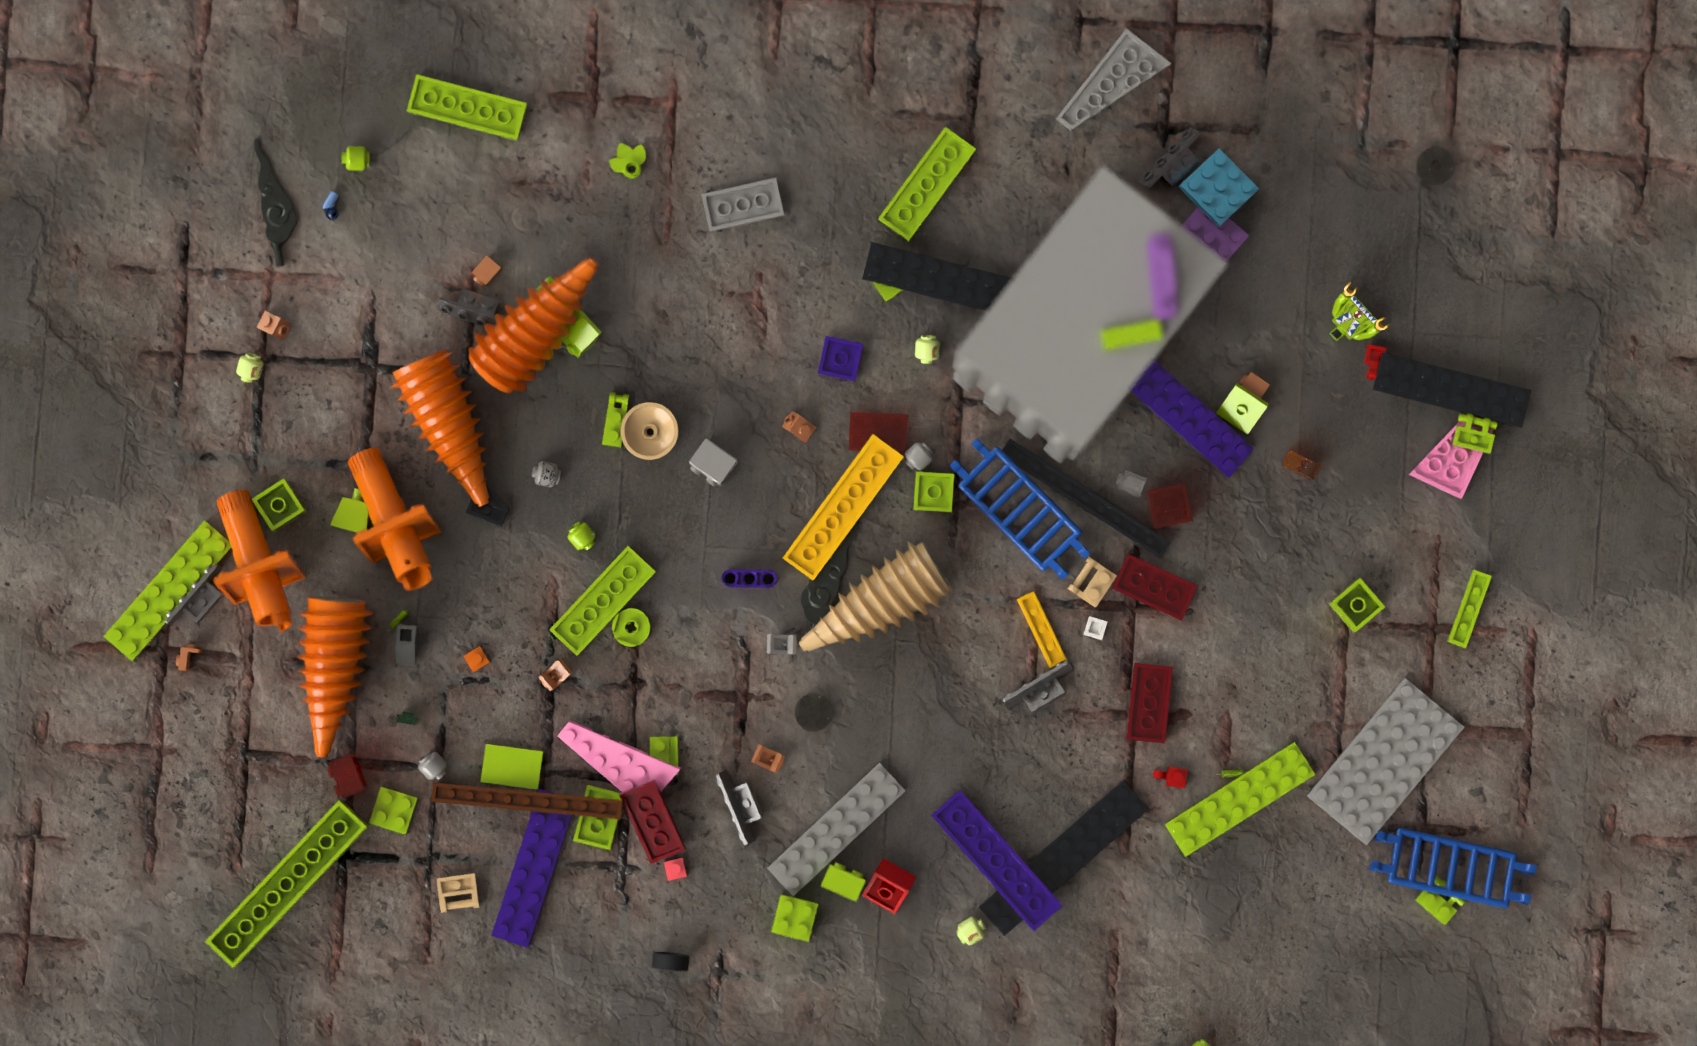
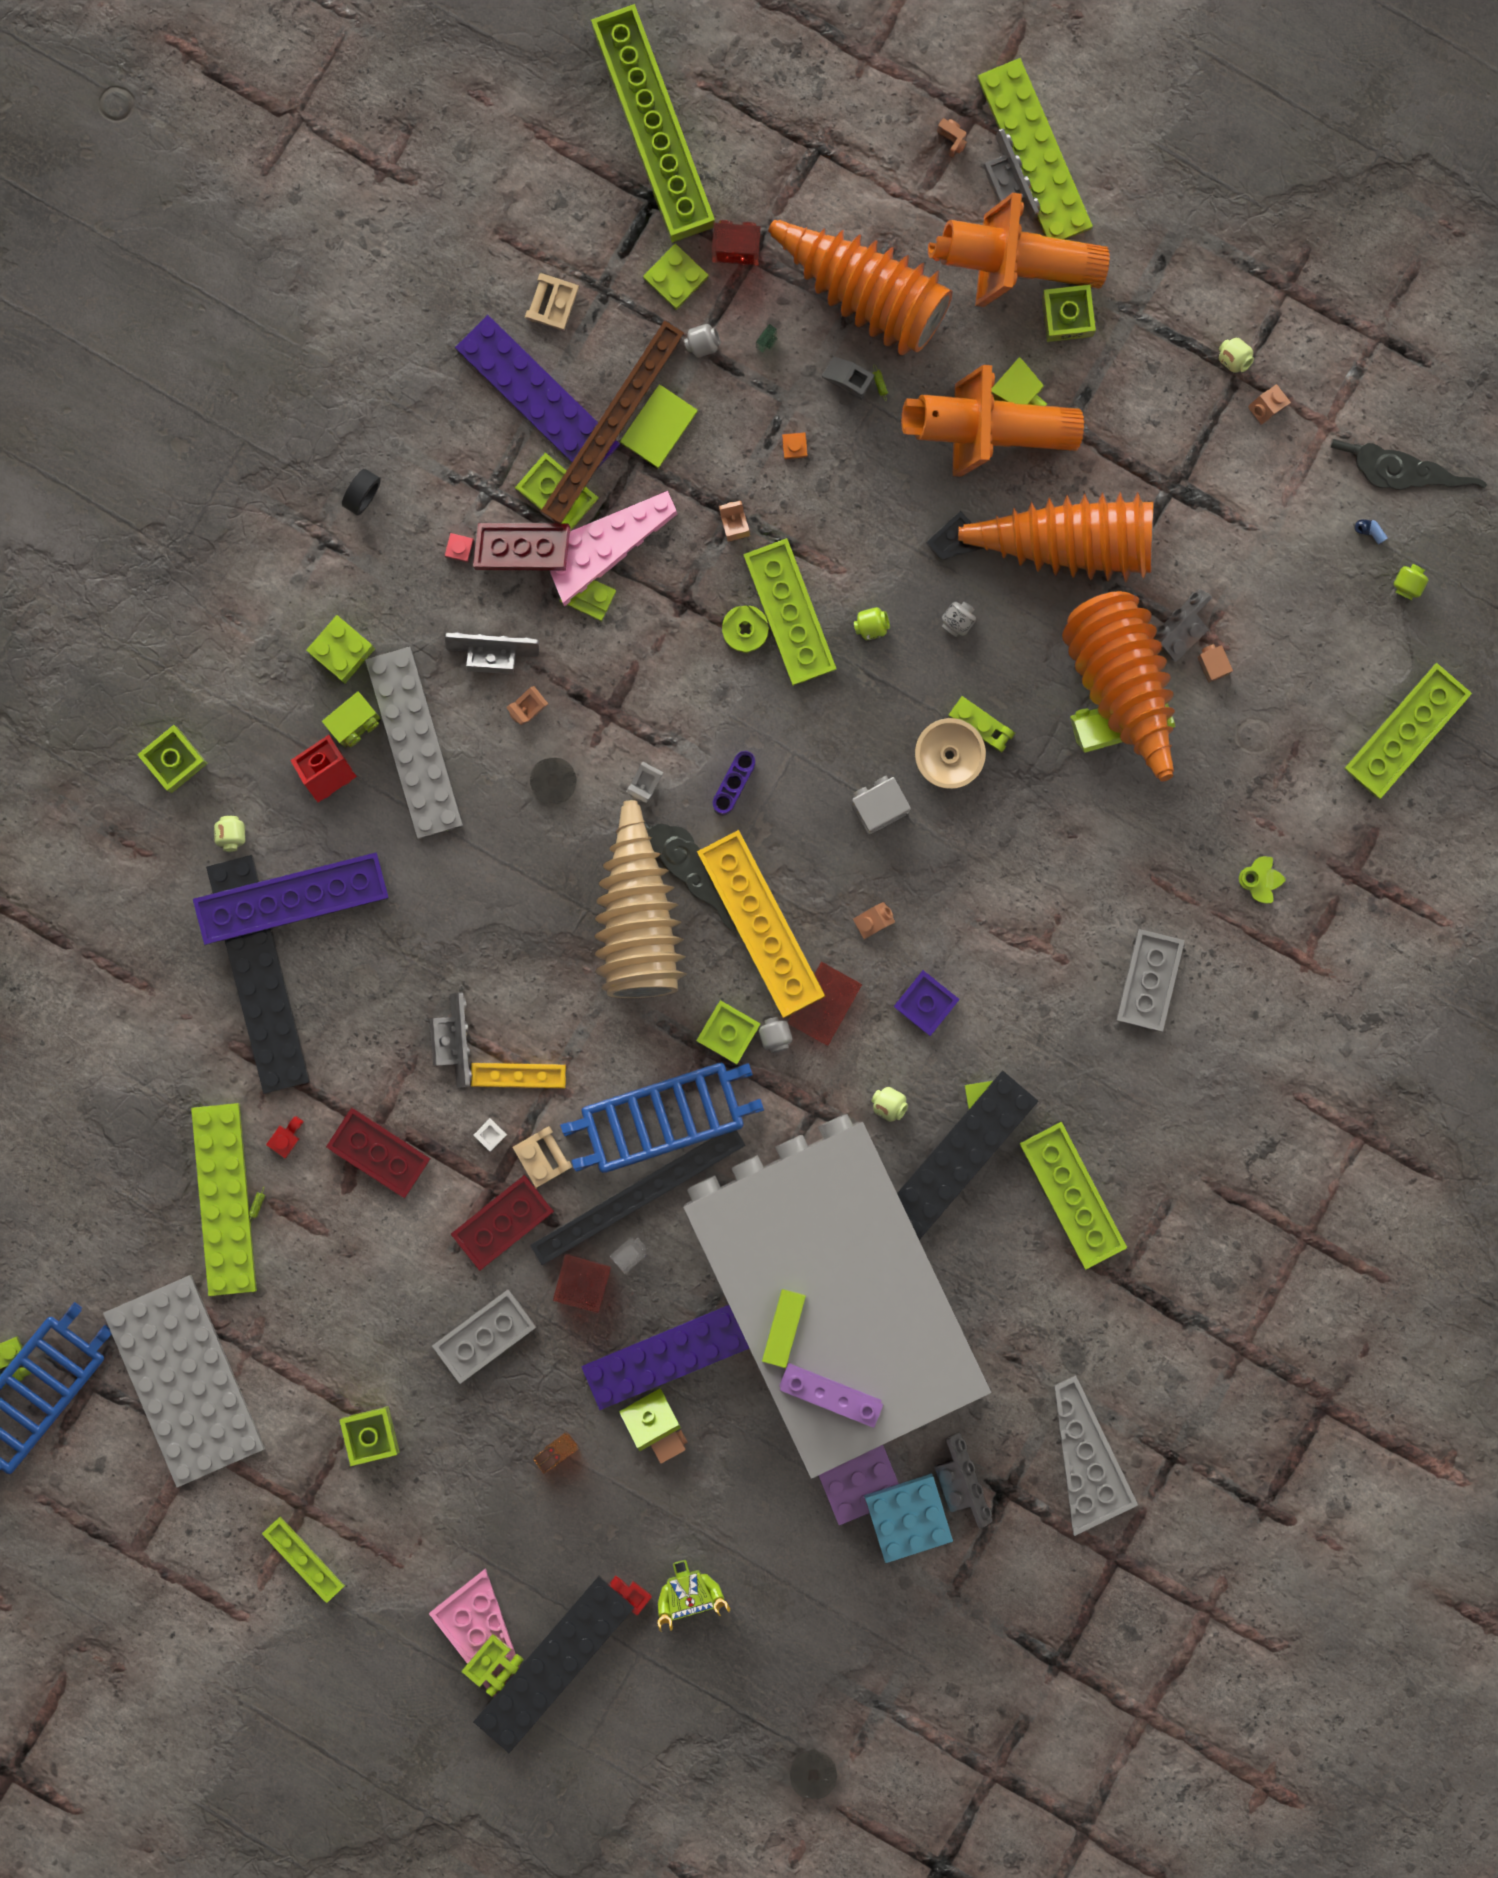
camera: 115 degrees right, 0 degrees up
none -> lime brick [137,725,208,793]
none -> light grey plate [432,1289,536,1384]

